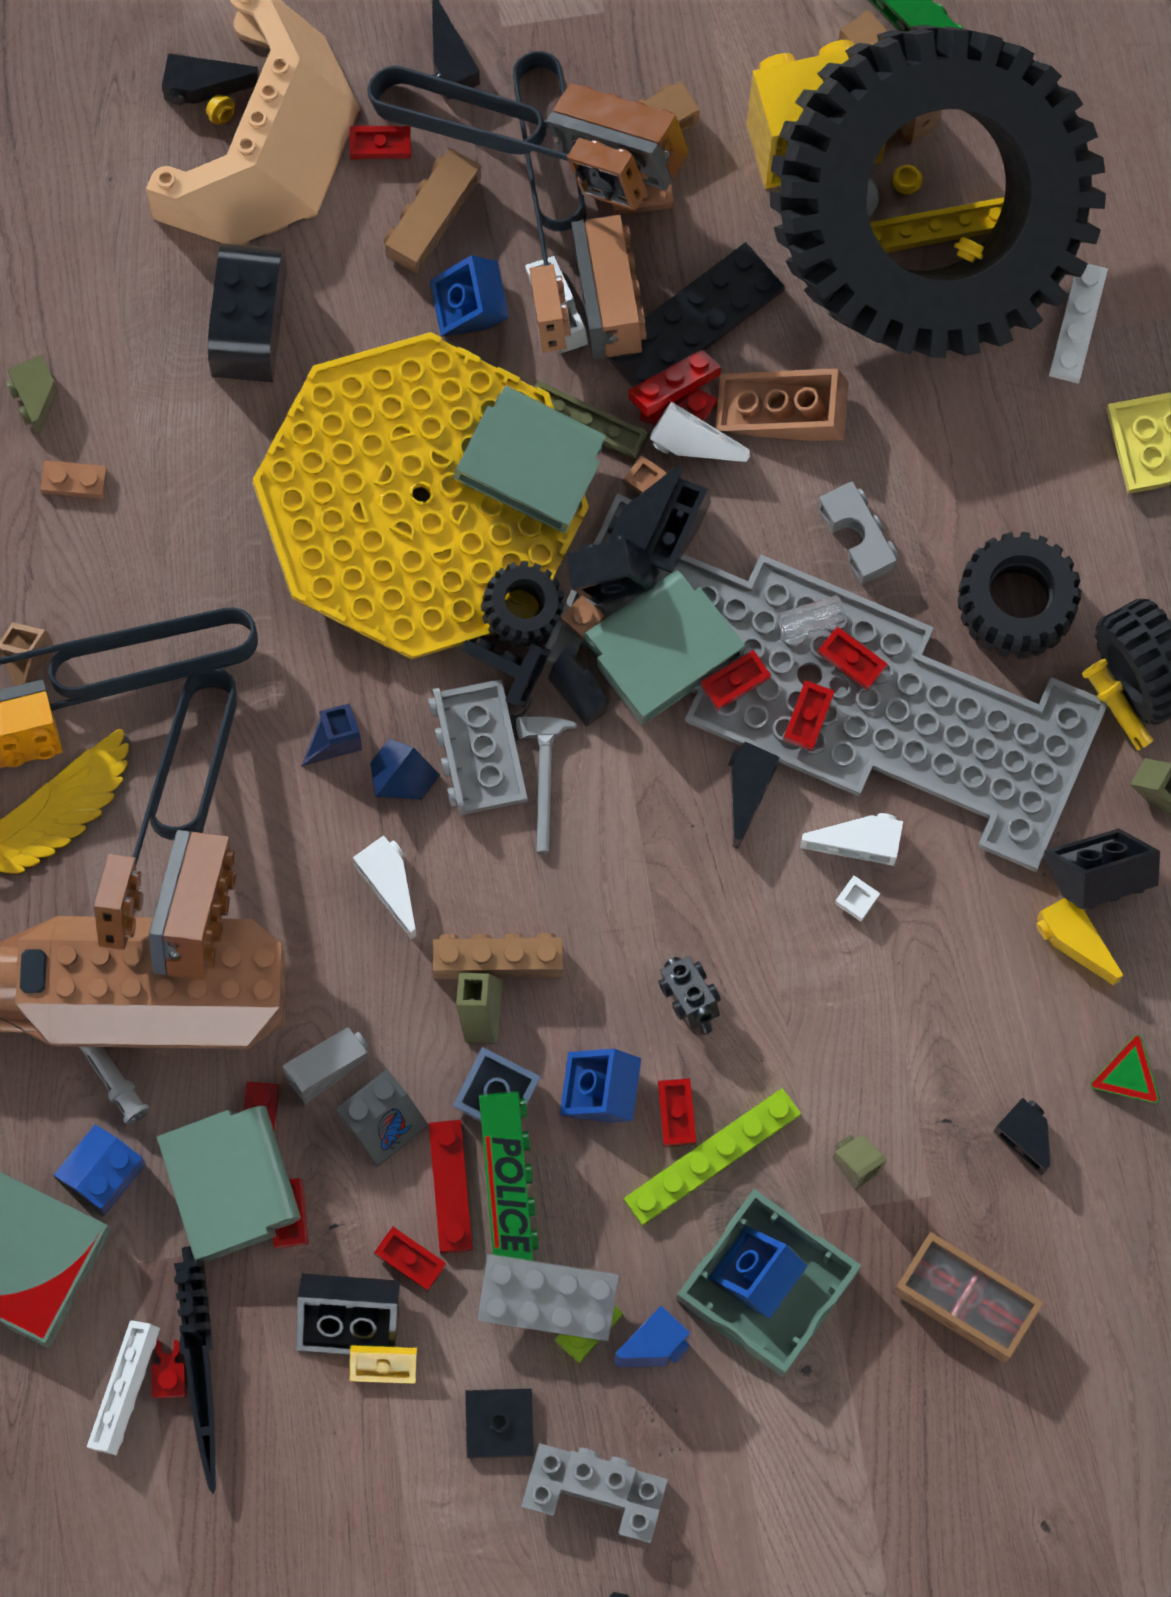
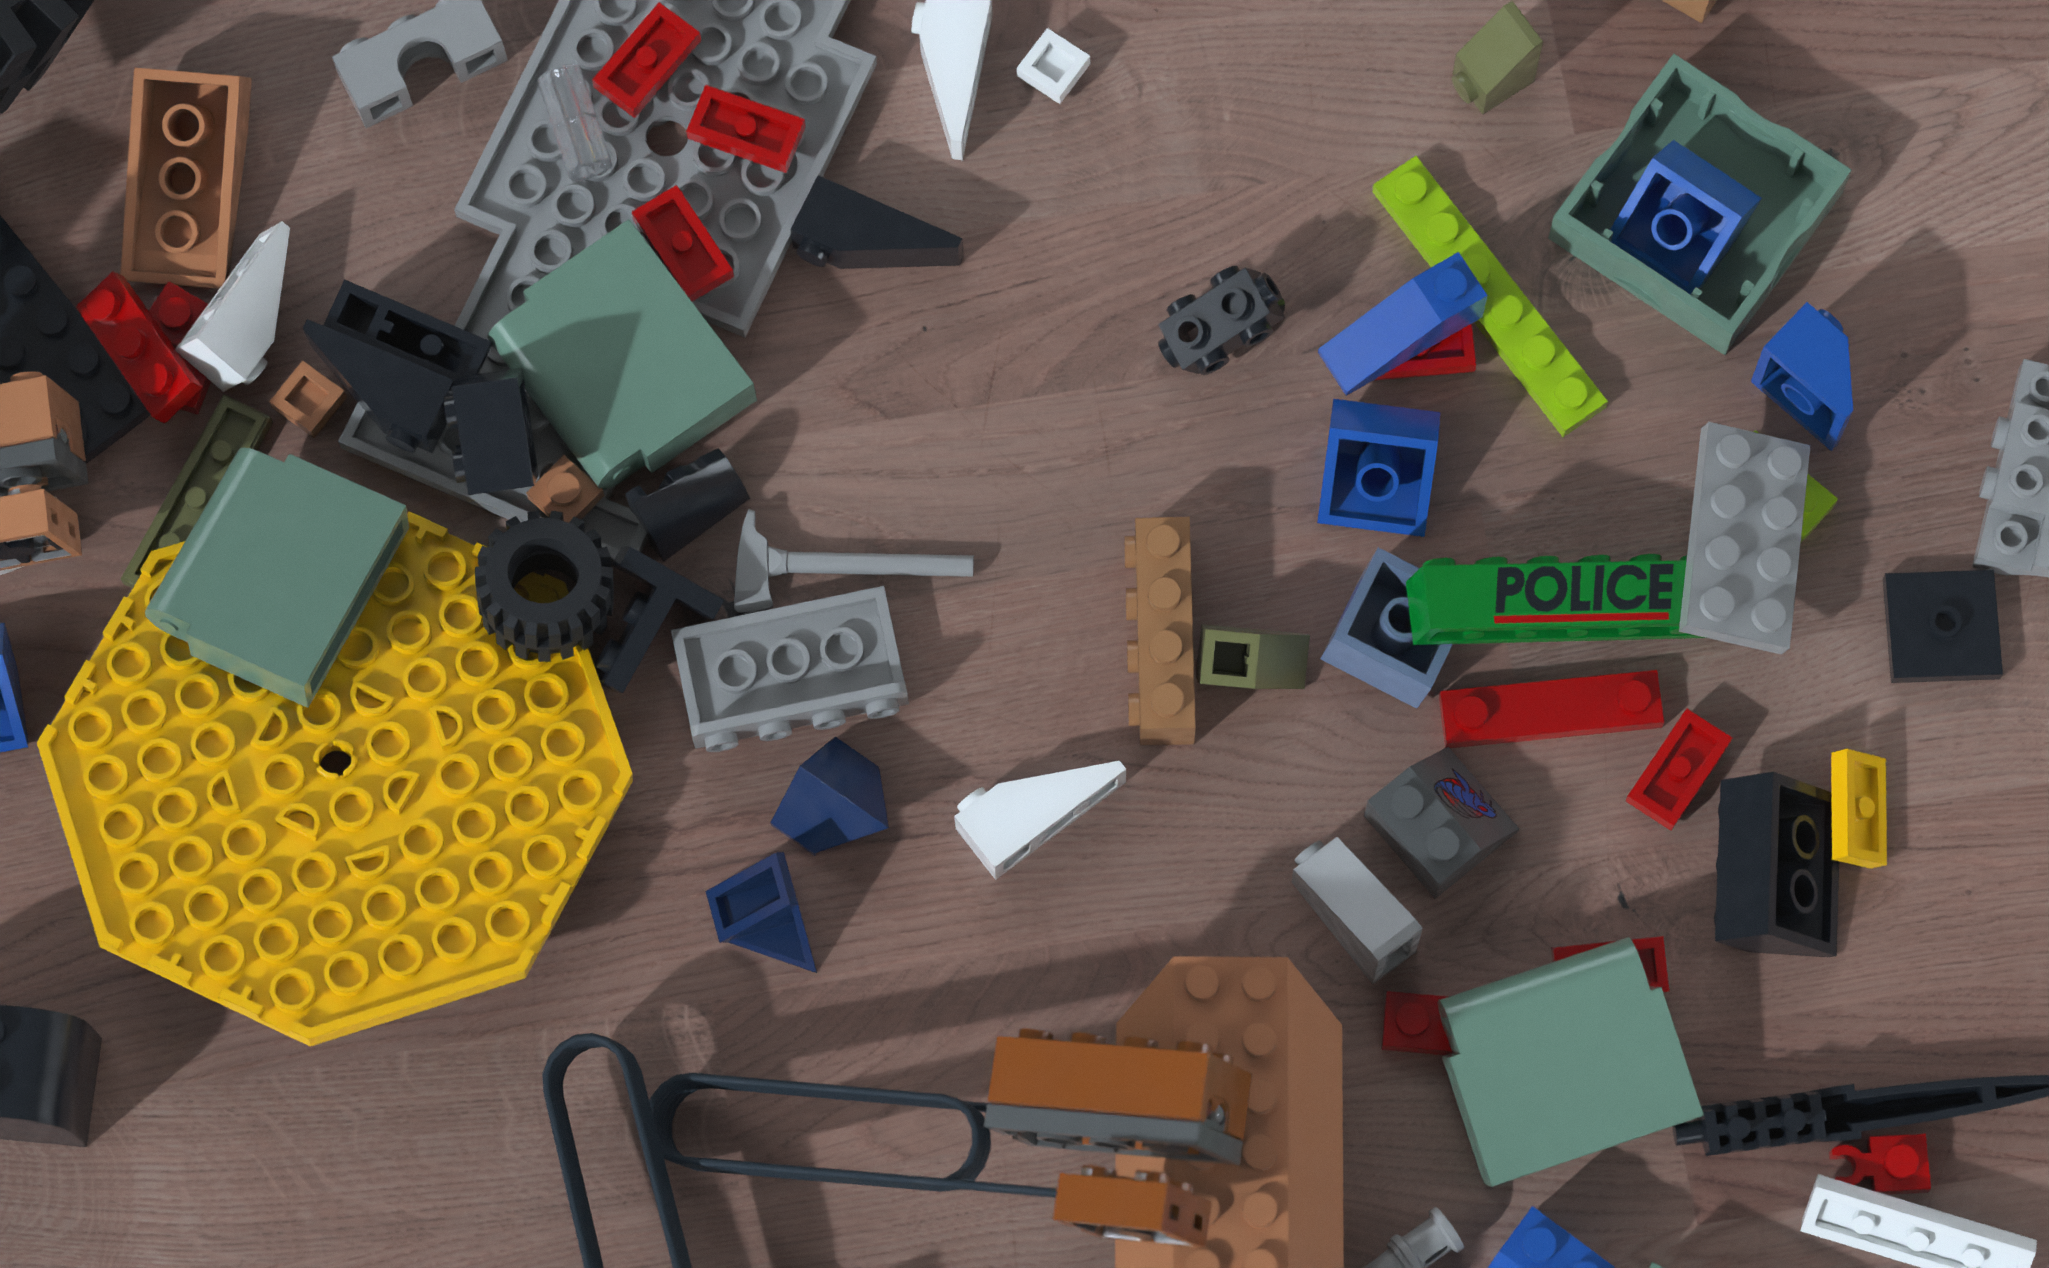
camera: 85 degrees left, 0 degrees up
none -> blue slope [1318,252,1488,396]

